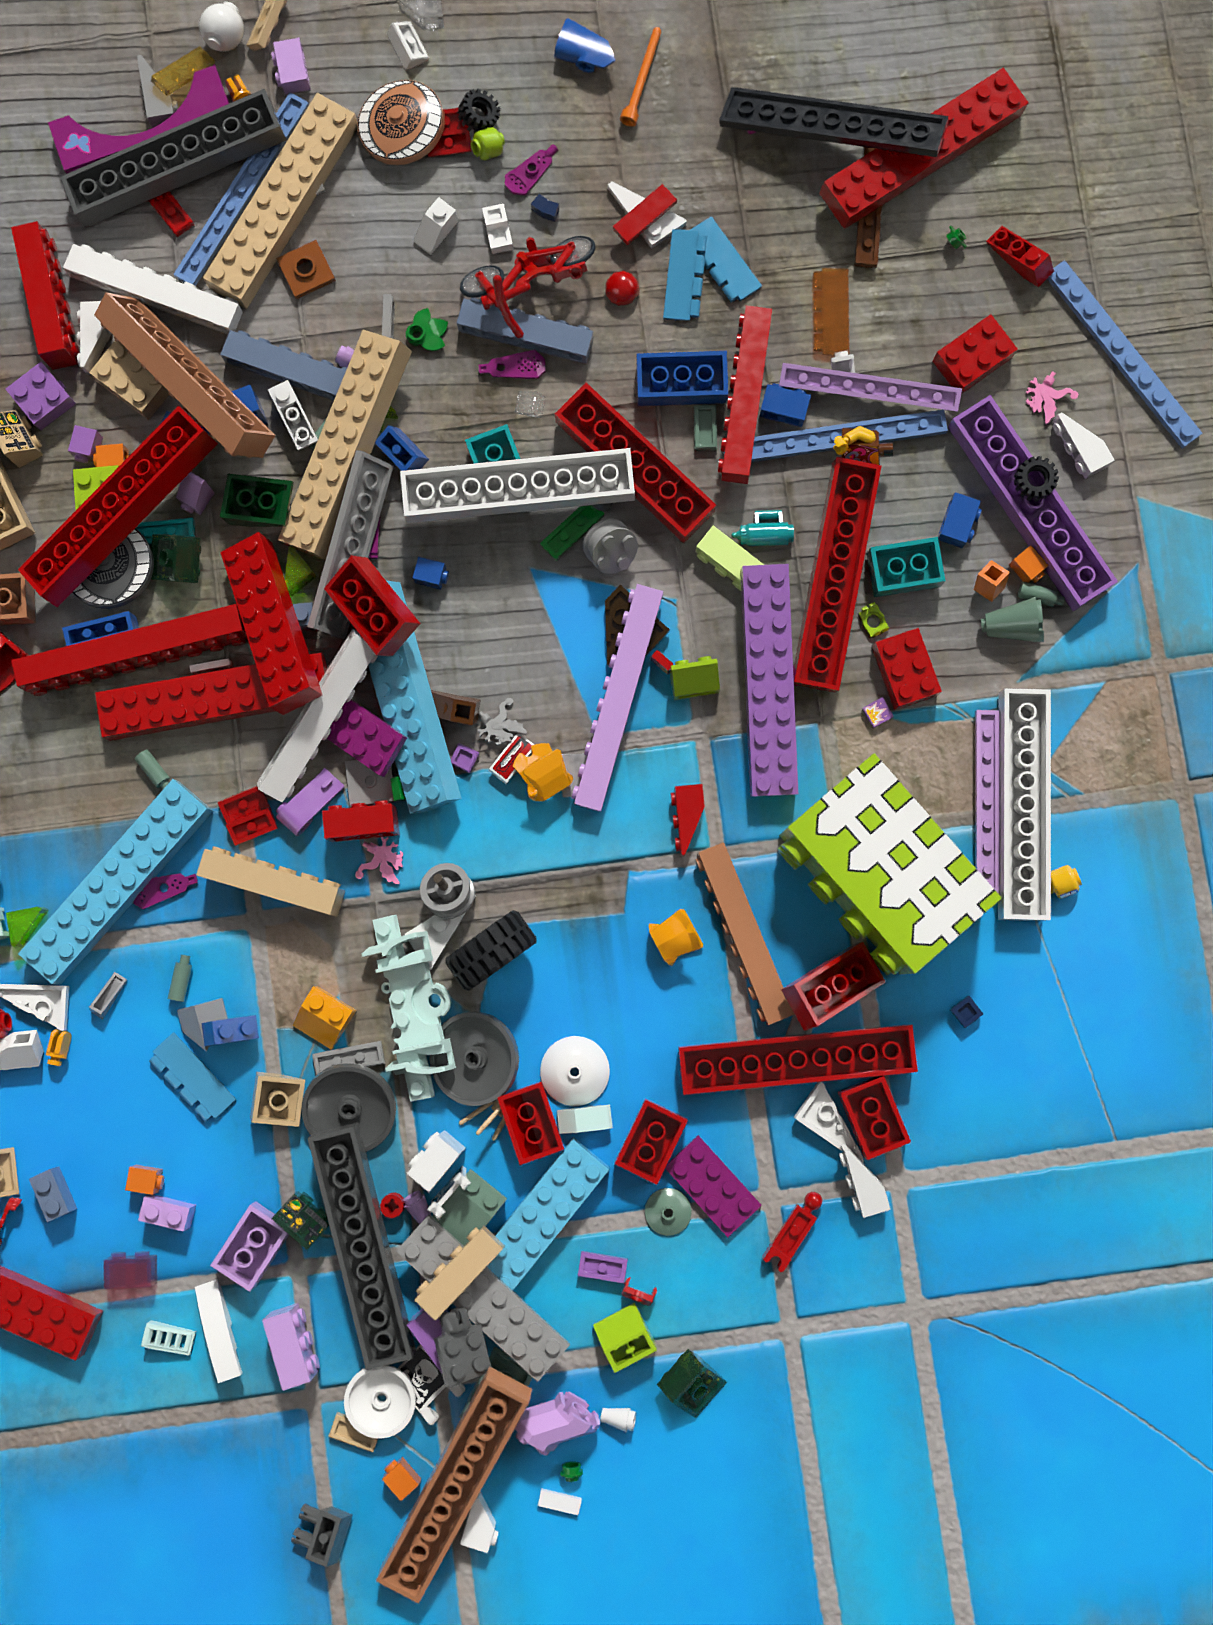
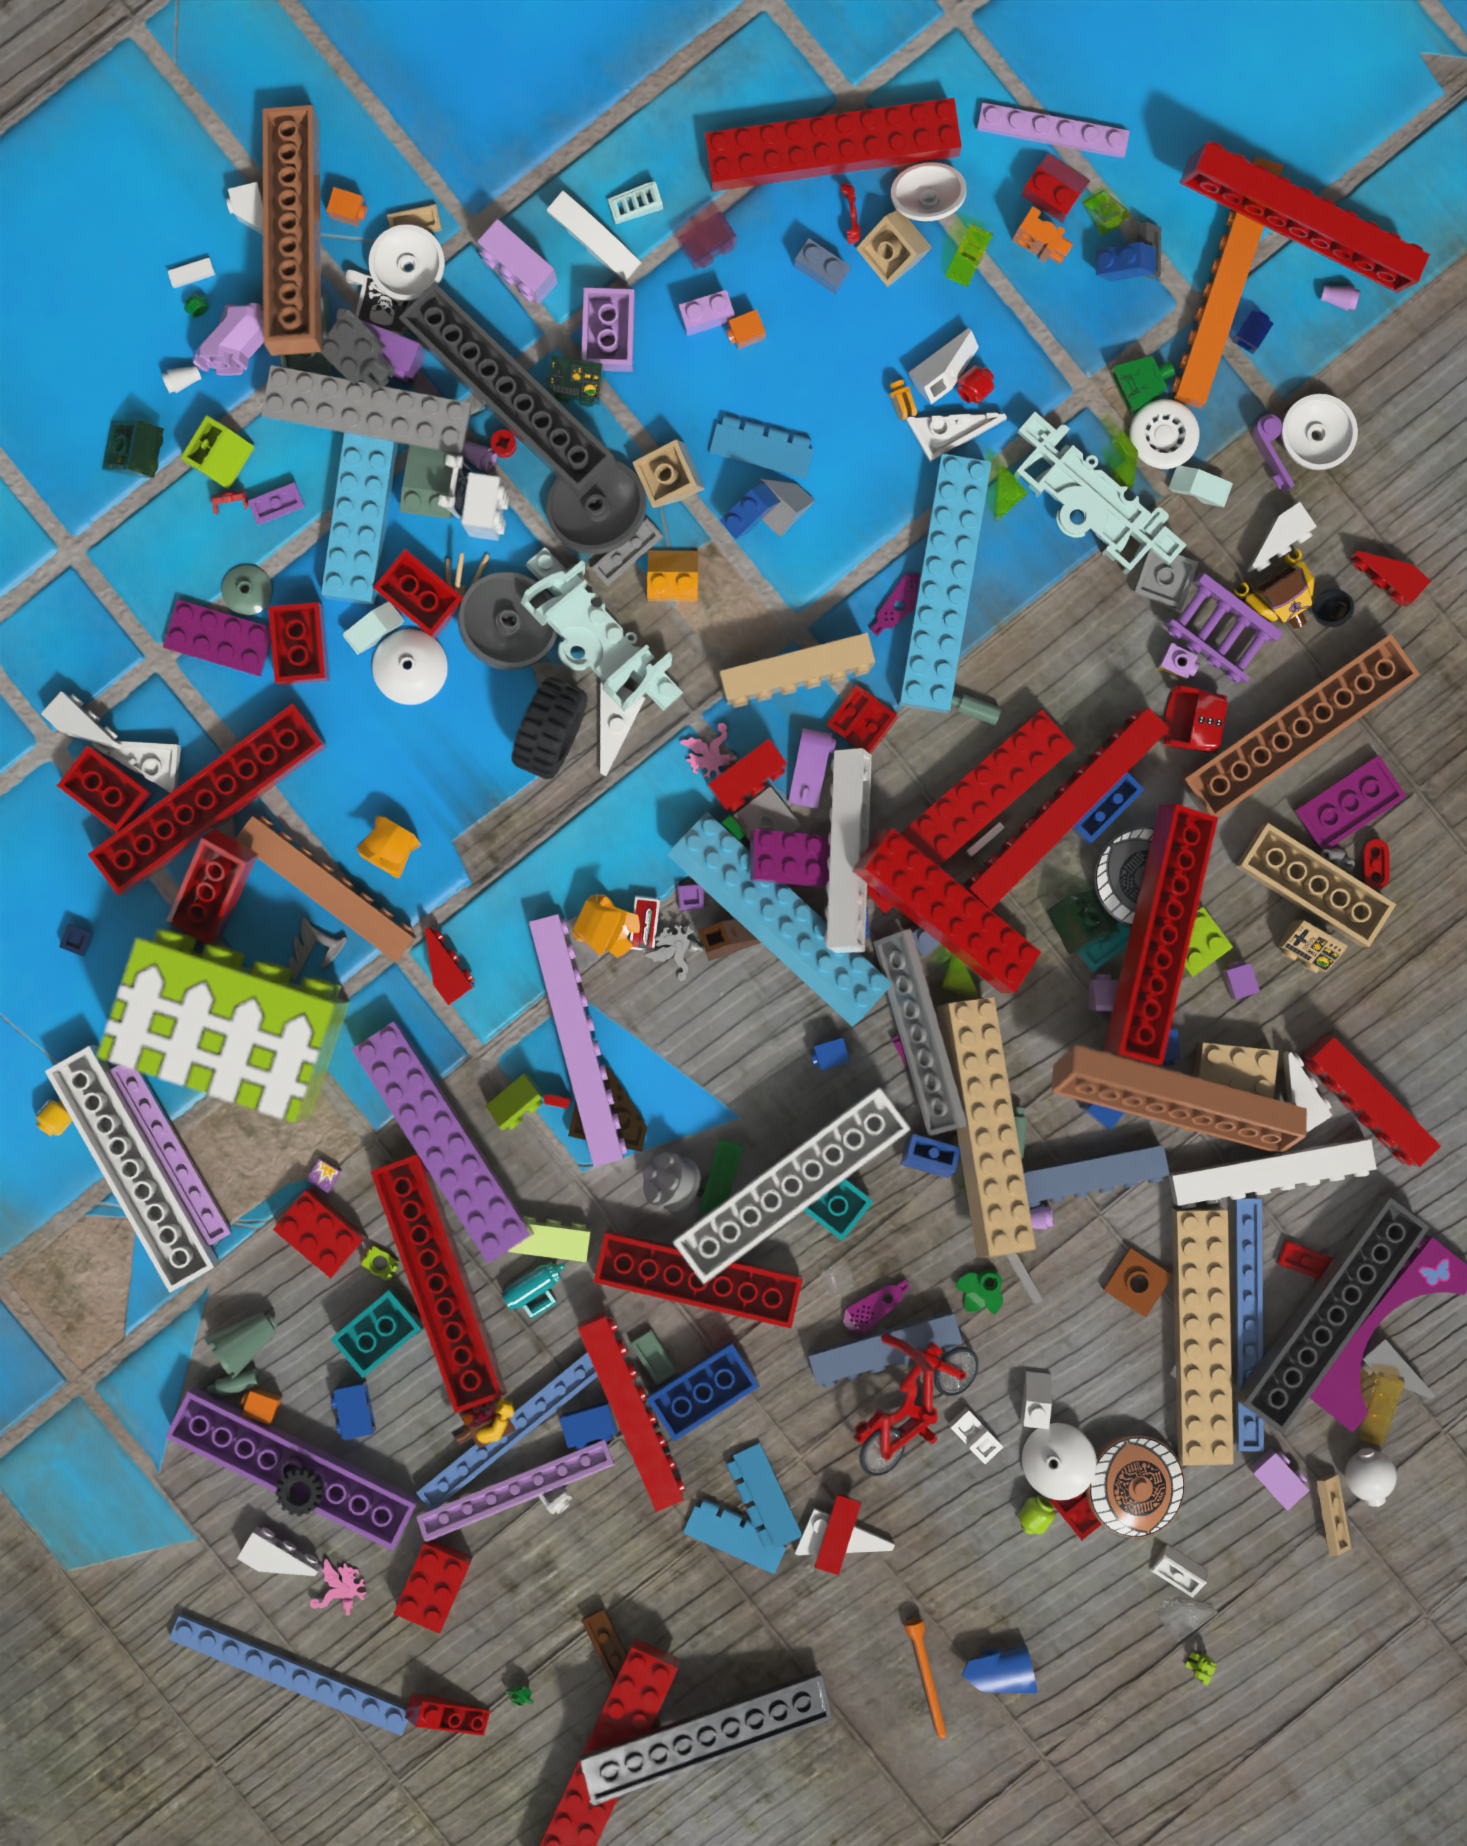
camera: 150 degrees right, 5 degrees up
medium lavender brick [6,362,76,430] -> none
light grey piece [89,972,127,1019] -> none
orange brick [93,443,129,467] -> none
sand green cylinder [167,954,192,1002] -> none
dark green slope [220,473,294,527] -> none
light orange arm [225,75,251,102] -> none
white slope [268,380,318,451] -> none
dark grey brick [291,1503,353,1567] -> none
red brick [324,555,421,656] -> none
tan brick [415,1226,504,1320] -> none
light grey wheel [420,863,475,919] -> none
black tyre [457,89,501,134] -> none
magenta piece [505,144,558,196] -> none
dark blue piece [531,194,560,222] -> none
red hair [605,271,640,306] -> none
red plate [762,1192,823,1273] -> none
clear orange windscreen [813,268,849,356] -> none
orange brick [974,560,1010,602] -> none
none -> light grey piece [289,918,348,980]
none -> white dish [1022,1423,1097,1500]

